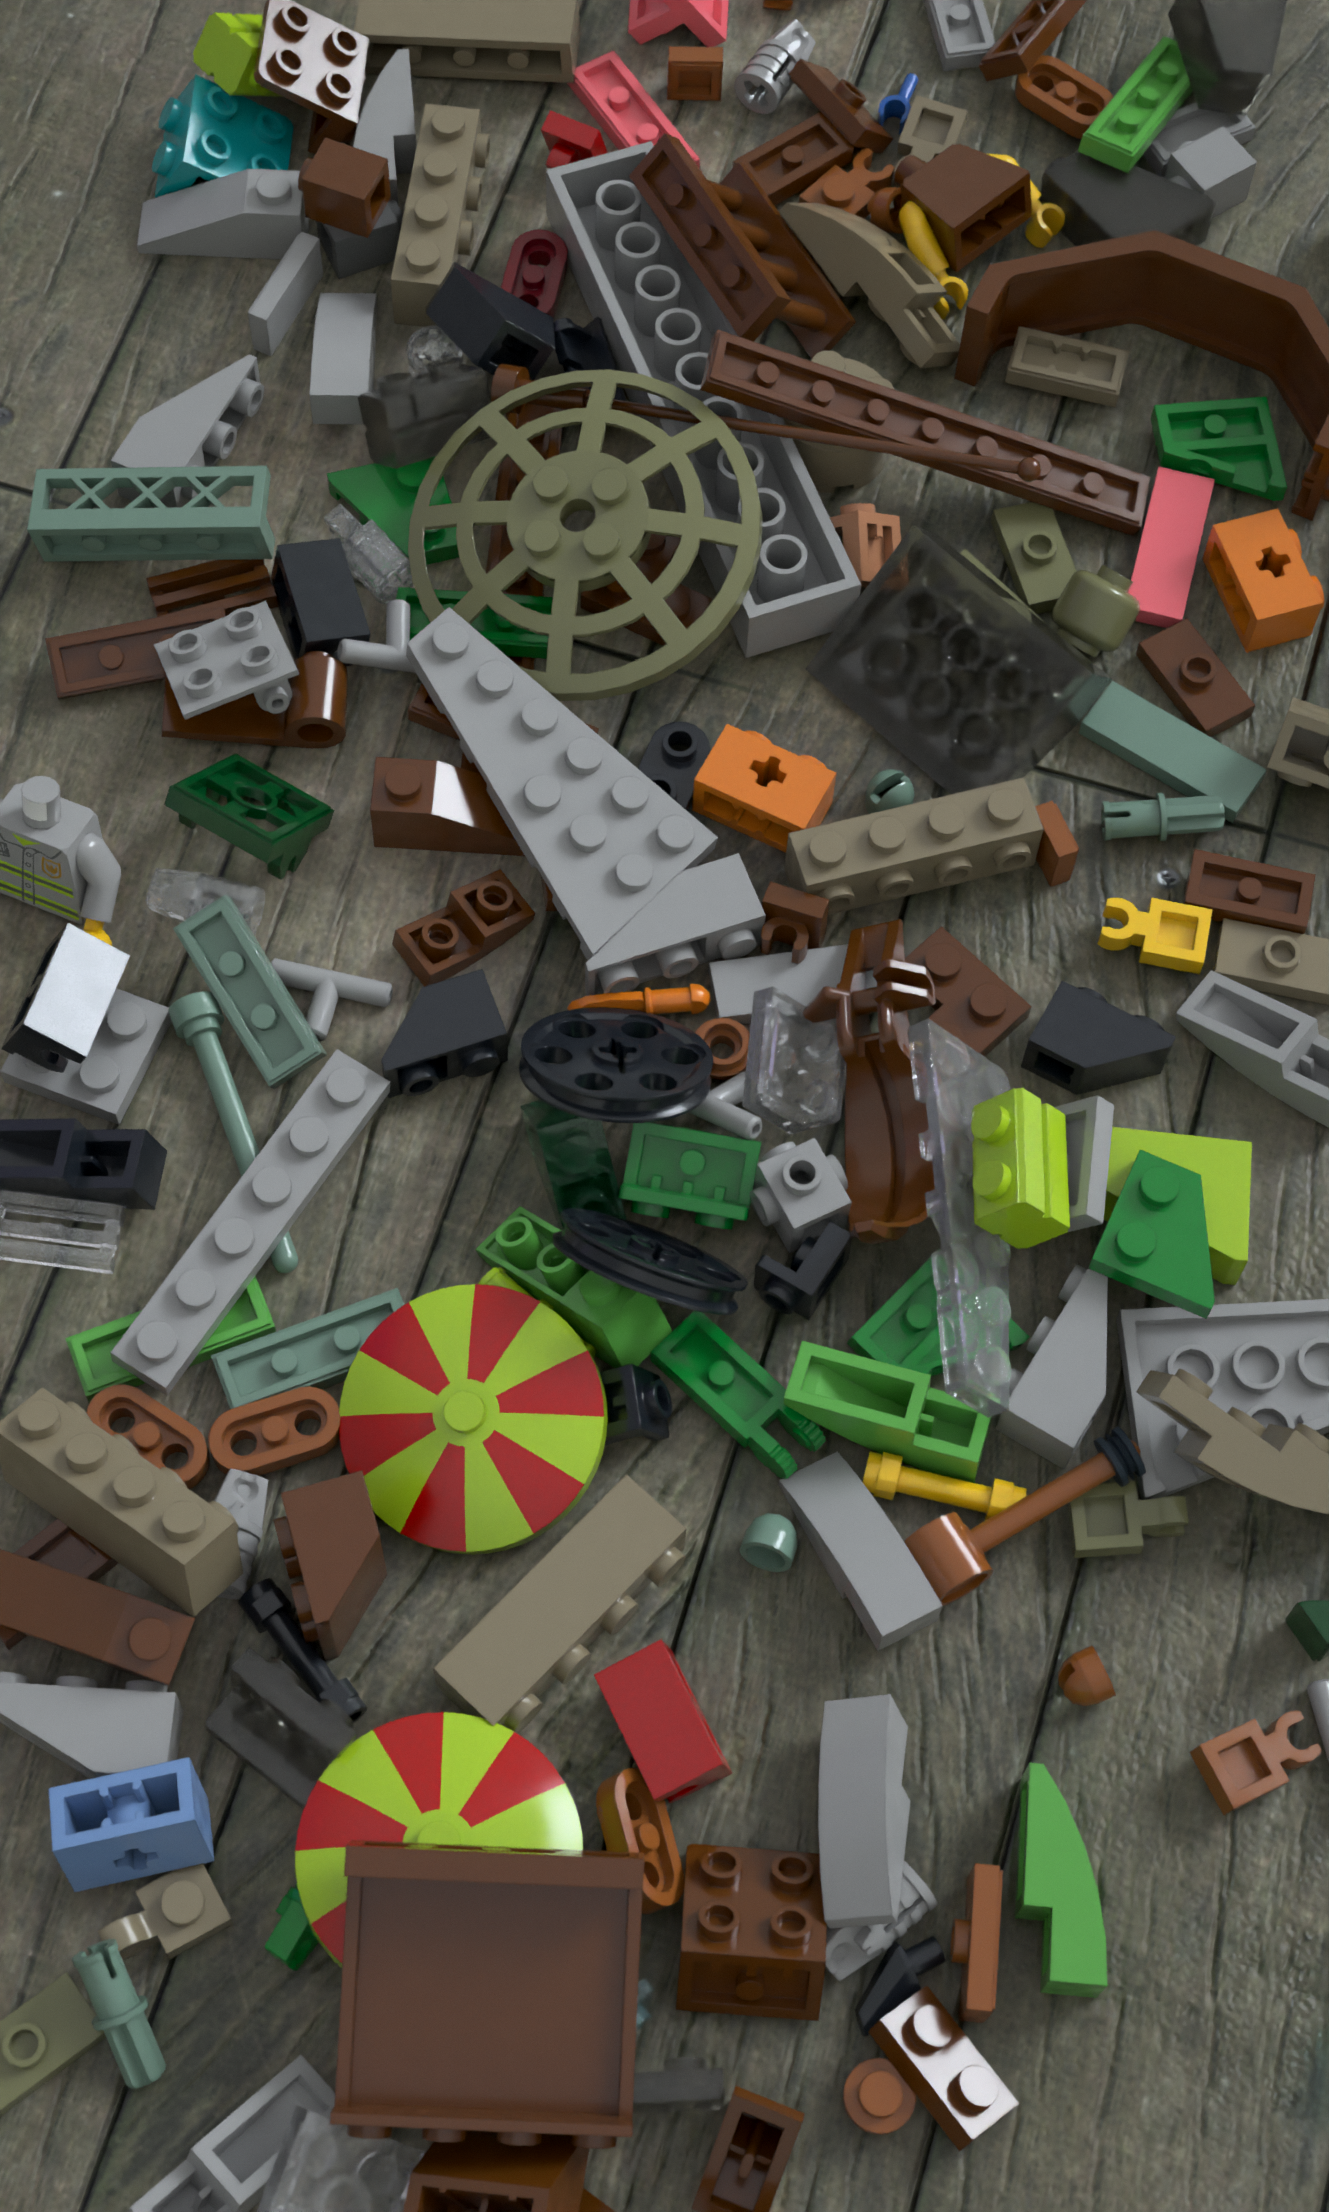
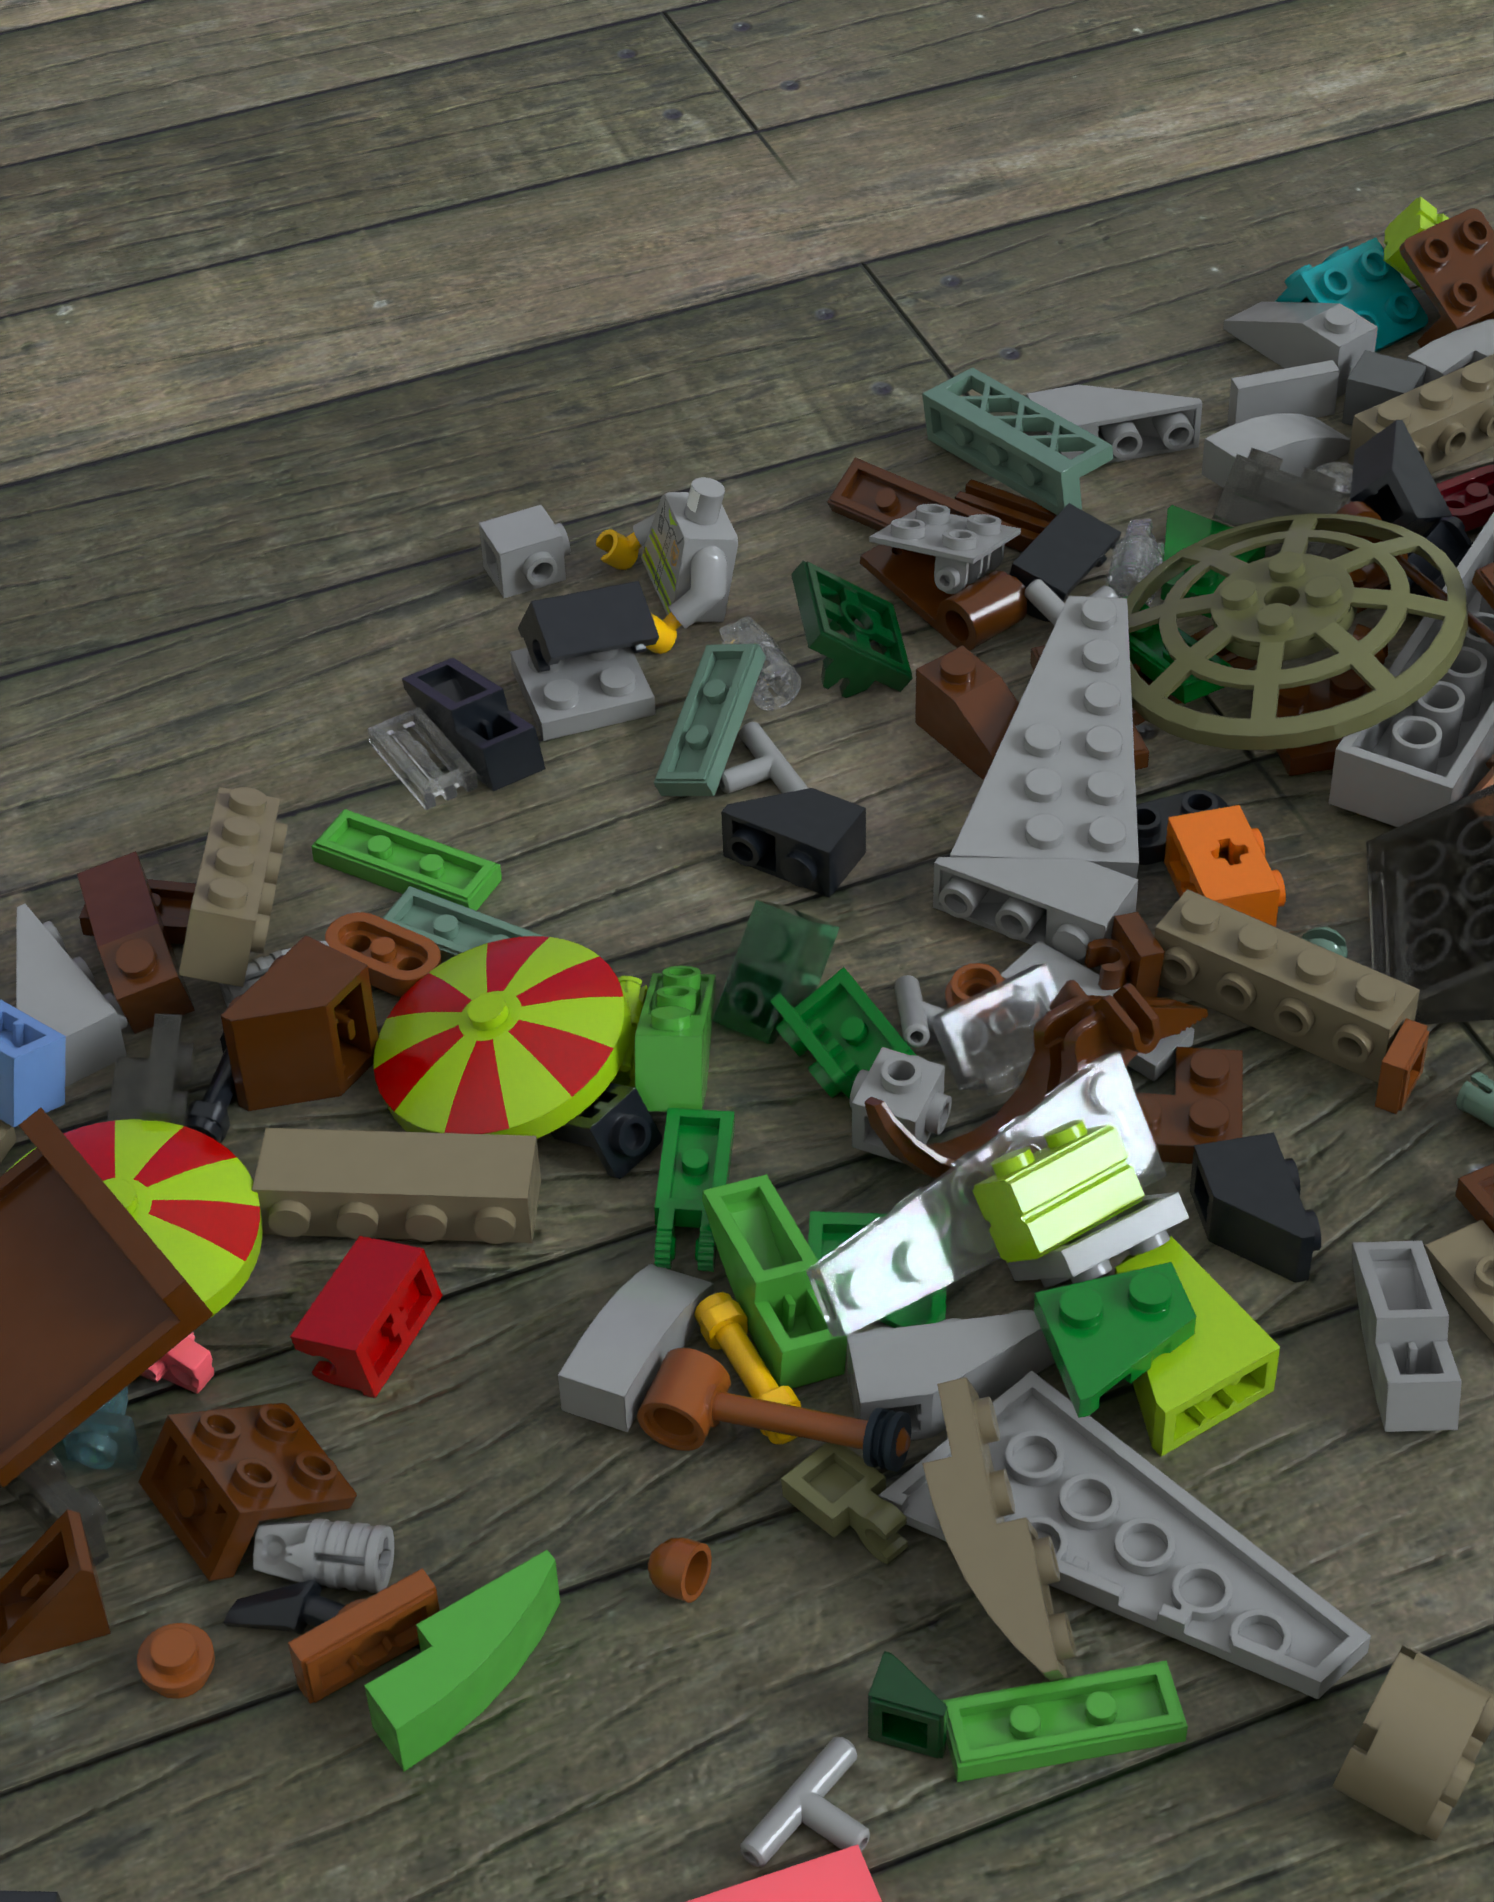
camera: 55 degrees right, 20 degrees down
dark orange plate [86,1384,210,1489] -> none
light grey plate [111,1049,390,1396] -> none
sand green piece [168,991,299,1273] -> none
reddish brown brick [298,138,391,238] -> none
reddish brown slope [392,869,535,987] -> none
black wedge [519,1007,713,1123] -> none
black wedge [551,1208,748,1315] -> none
orange piece [567,984,711,1014] -> none
dark orange plate [596,1768,685,1914] -> none
sand green hinge [740,1513,798,1572] -> none
black bracket [754,1222,852,1320] -> none
light grey slope [819,1694,910,1929] -> none
plate [868,1985,1019,2152] -> none
yellow plate [1098,897,1213,974] -> none
dark orange plate [1189,1711,1322,1815] -> none

